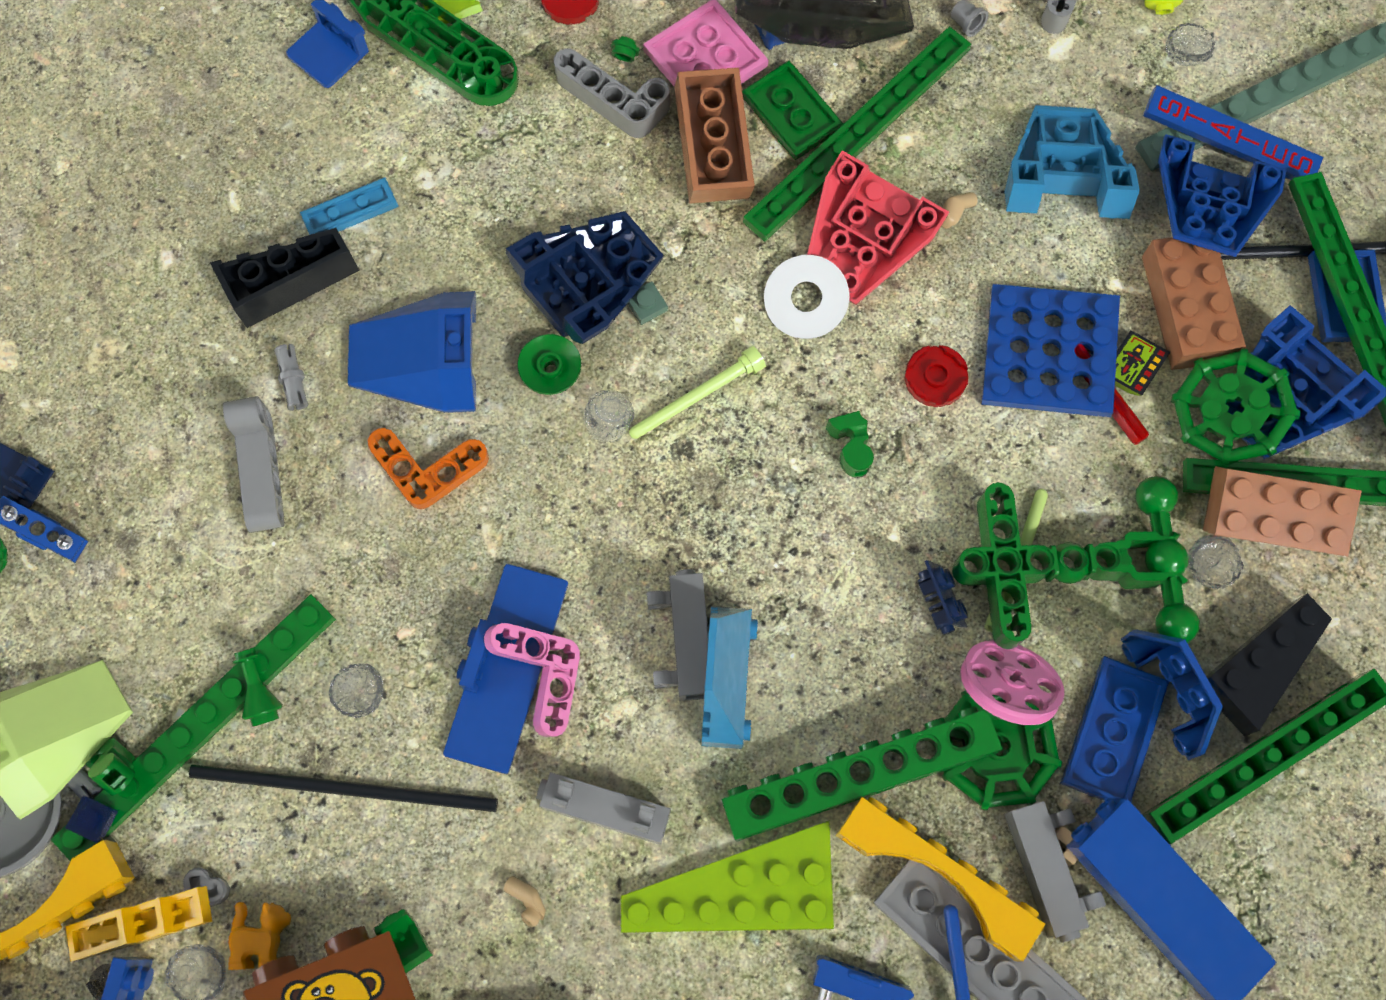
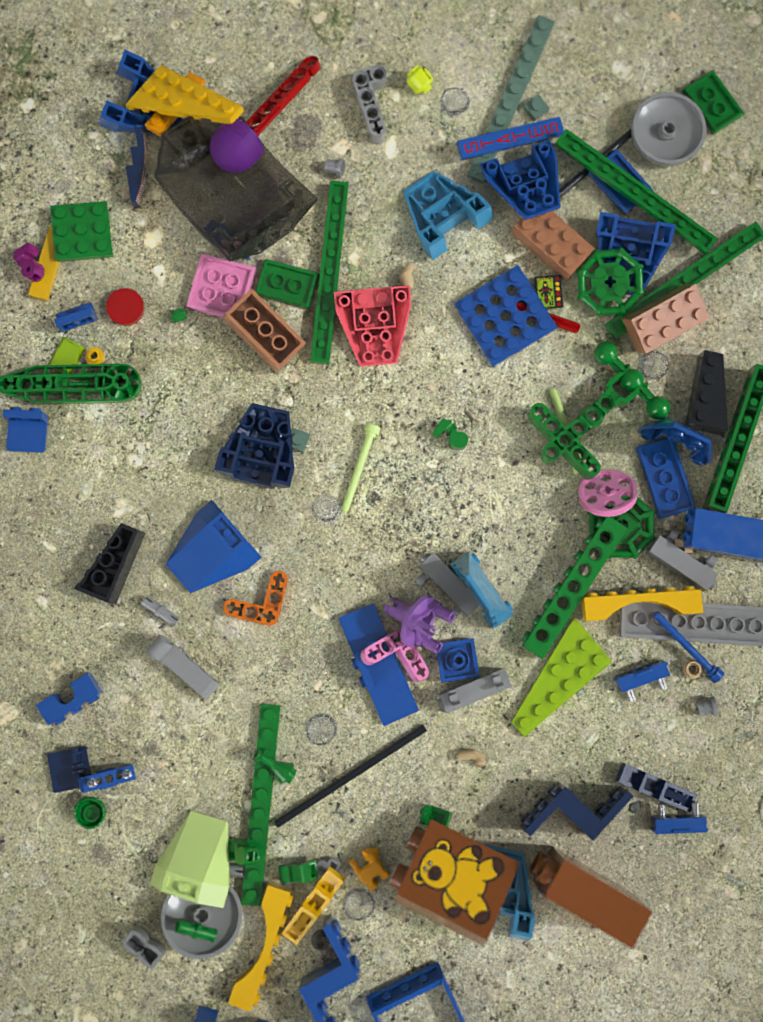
camera: 45 degrees left, 10 degrees up
clear blue plate [65,795,118,843] -> none
dark azure tile [300,177,399,235] -> none
green dish [517,334,582,395] -> none
light grey beam [554,49,670,138] -> none
white sticker [764,255,849,339] -> none
red tile [904,345,969,407] -> none
dark blue hinge [917,560,968,635] -> none
none -> blue arch [36,673,103,726]
none -> yellow plate [85,347,105,364]
none -> green leg [278,859,318,883]
none -> medium lavender piece [384,595,456,654]
none -> blue plate [437,638,480,683]
none -> sand green plate [523,94,549,121]

